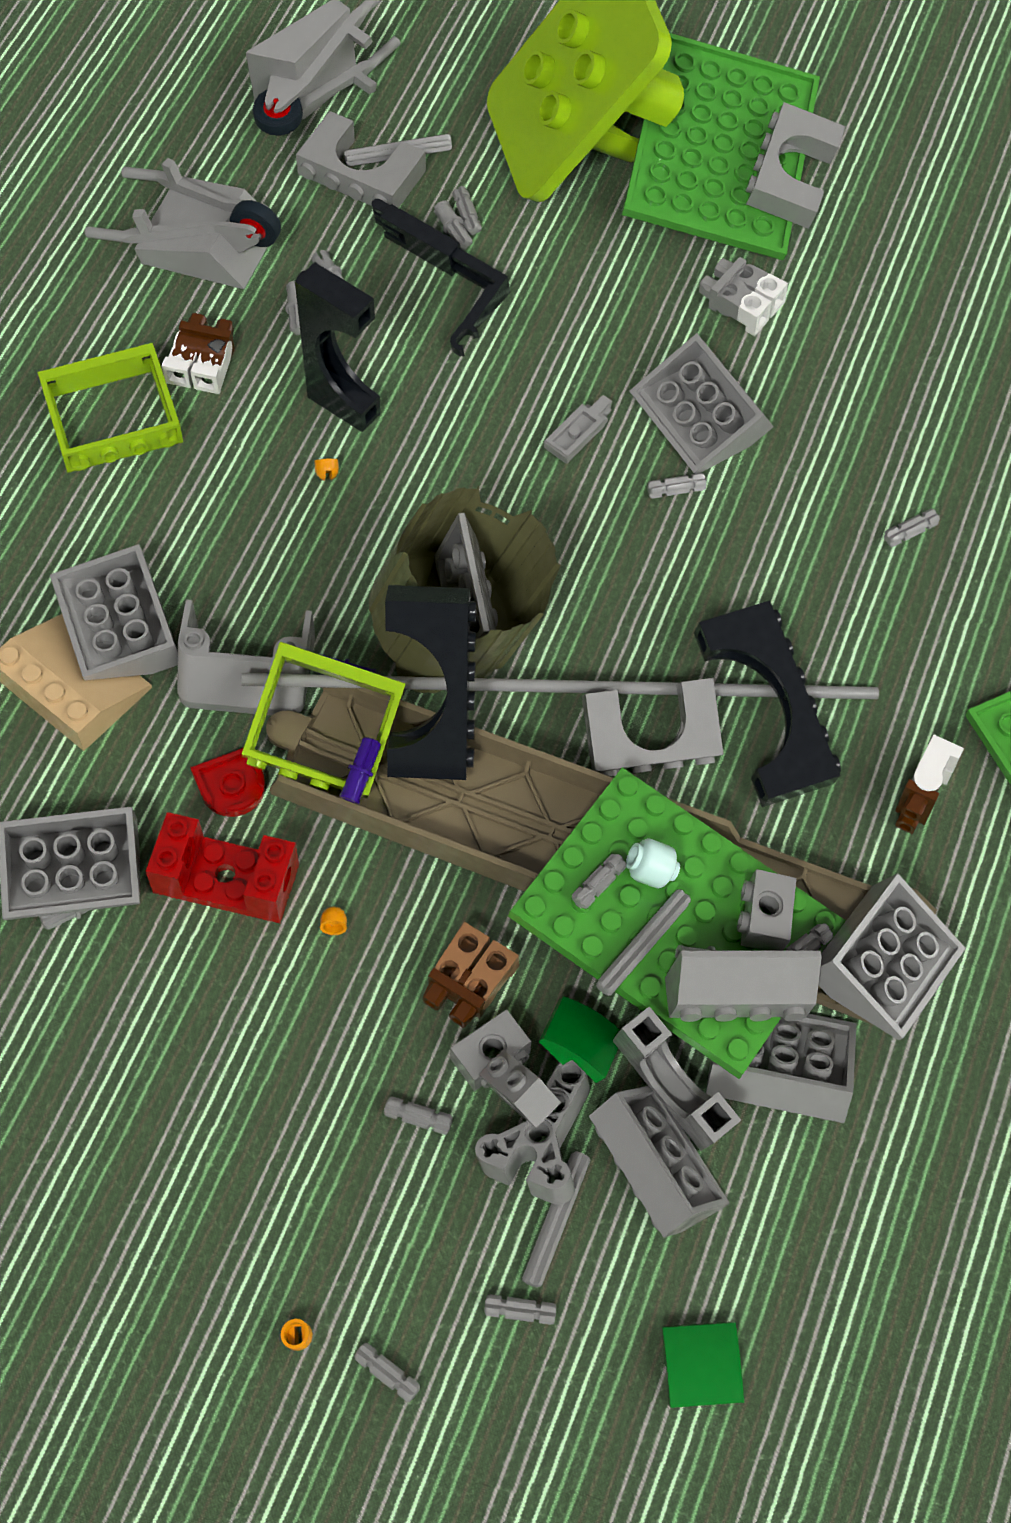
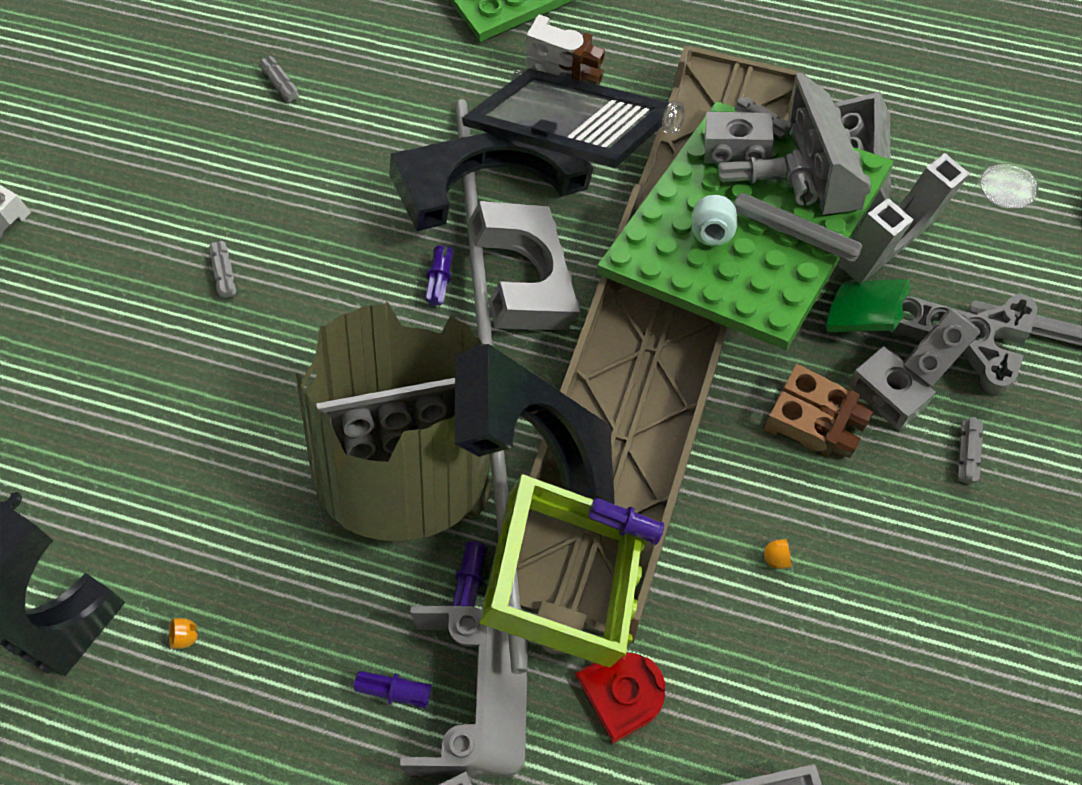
camera: 90 degrees left, 0 degrees up
red plate [146,812,299,924] -> none
light grey hinge [544,395,612,464] -> none
light grey axle [571,854,627,909] -> none
light grey slope [589,1086,730,1238] -> none
light grey slope [629,333,774,474] -> none
light grey slope [818,873,966,1040] -> none
none -> dark purple axle [354,671,432,709]
none -> dark purple axle [425,245,454,307]
none -> door [462,68,685,168]
none -> light grey axle [718,157,786,184]
none -> clear piece [980,163,1038,209]

